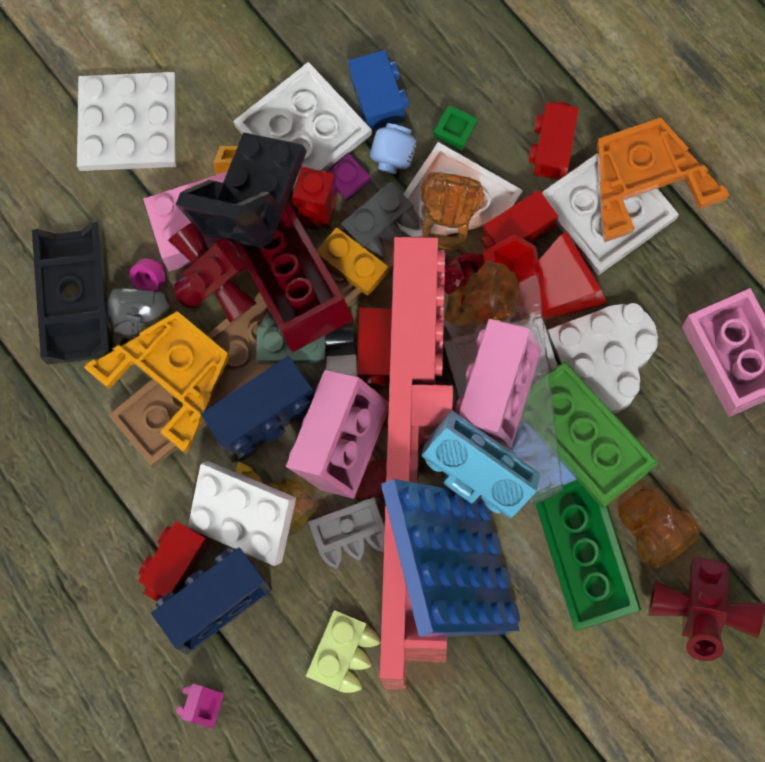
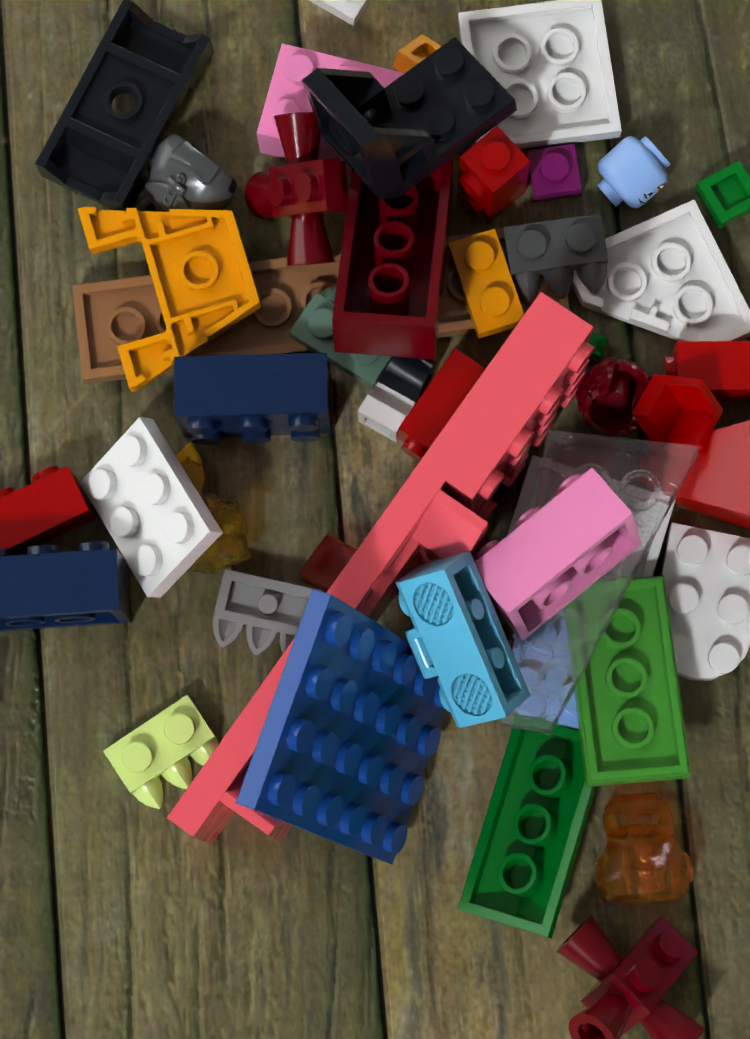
camera: 30 degrees right, 5 degrees up
dark pink tile [130,258,165,292] -> none
bright pink brick [286,370,389,499] -> none
blue brick [348,50,409,130] -> none
clear orange piece [420,172,485,251] -> none
clear orange piece [445,261,520,326] -> none

